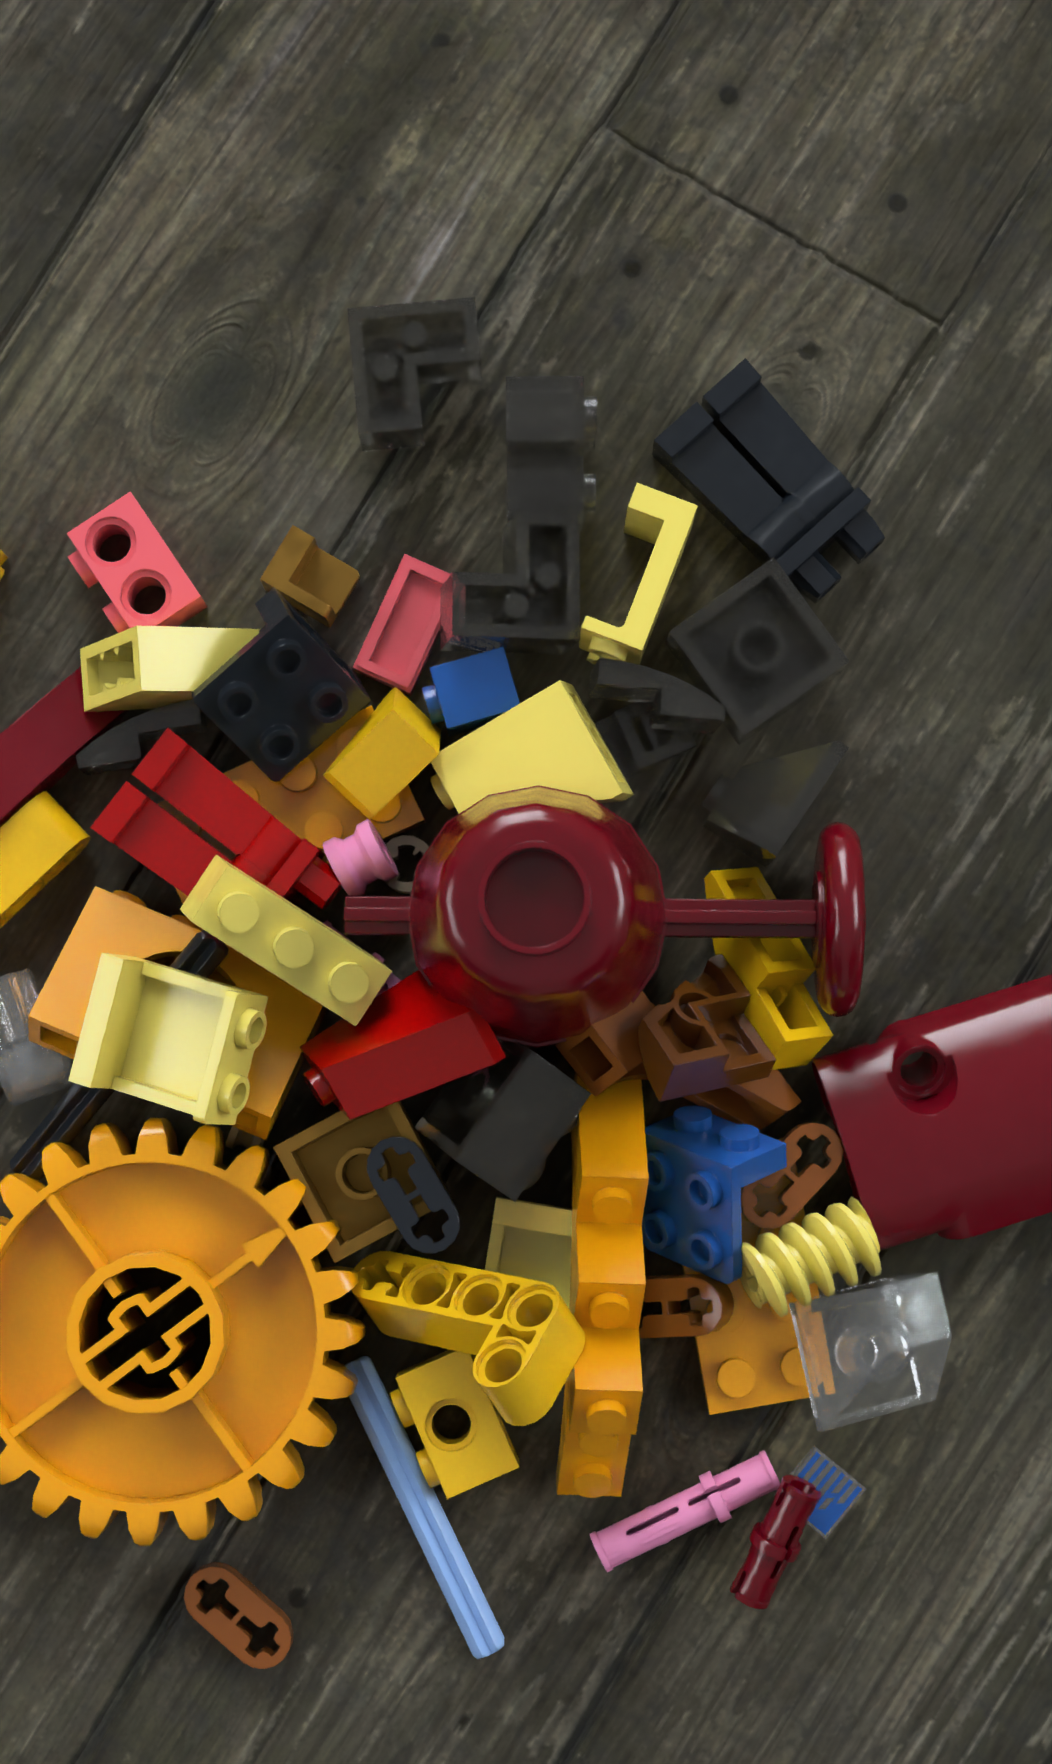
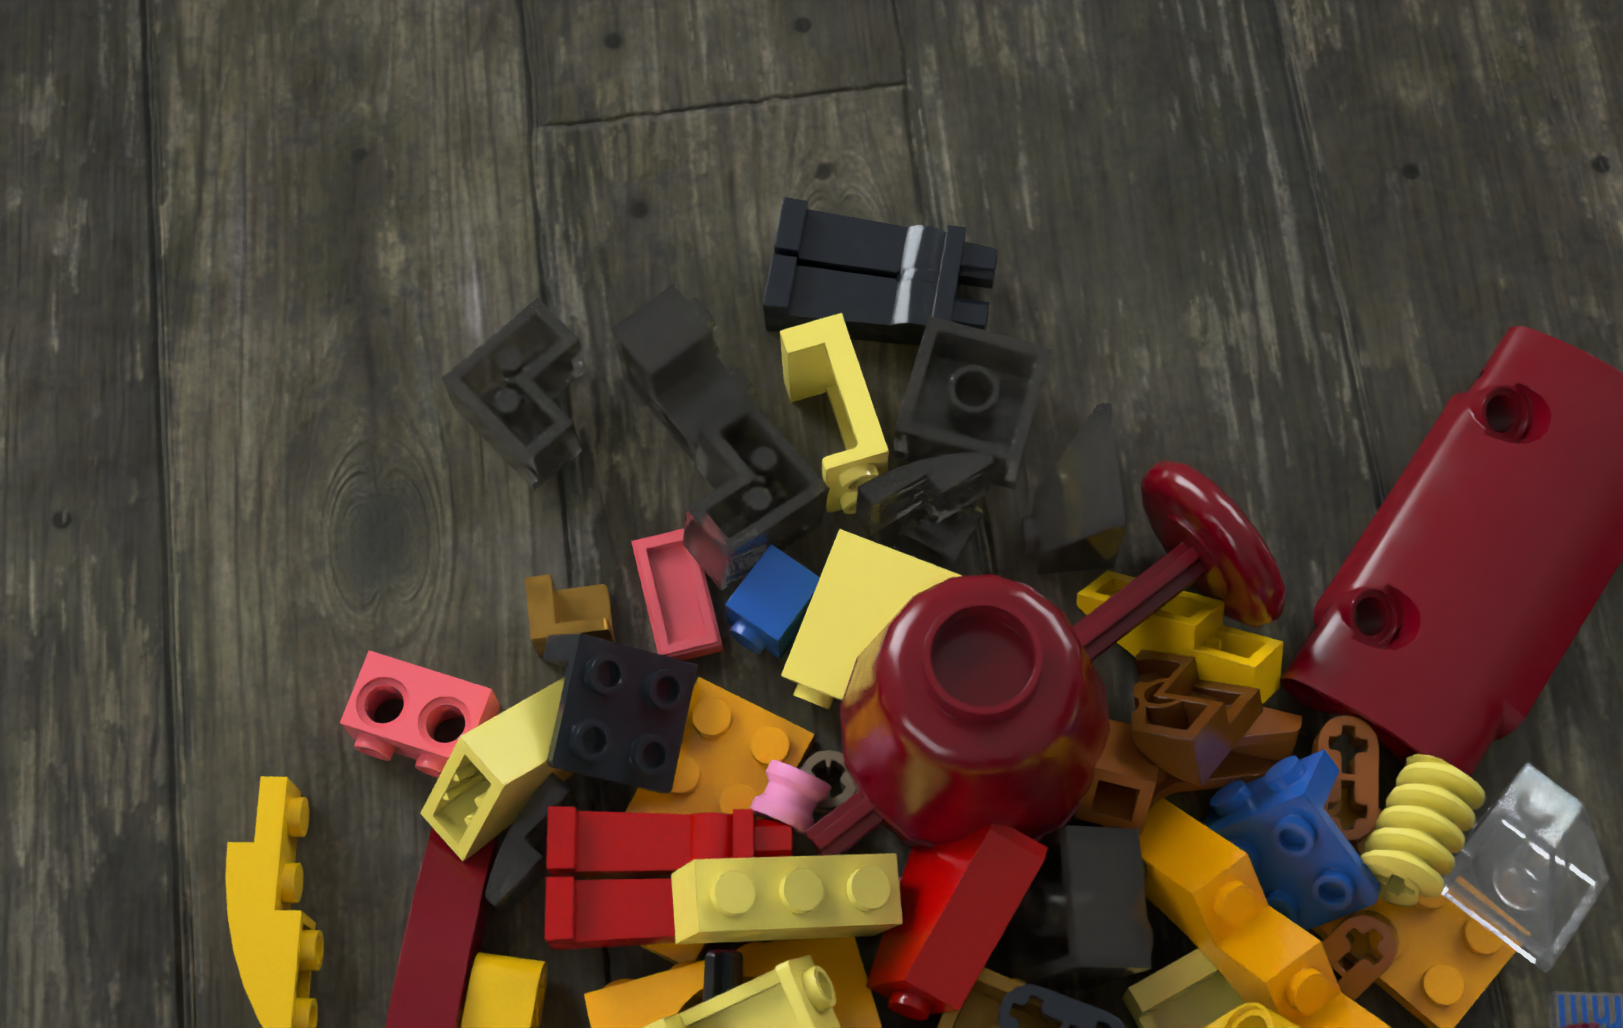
camera: 35 degrees left, 15 degrees down
yellow slope [323,687,441,819] -> none

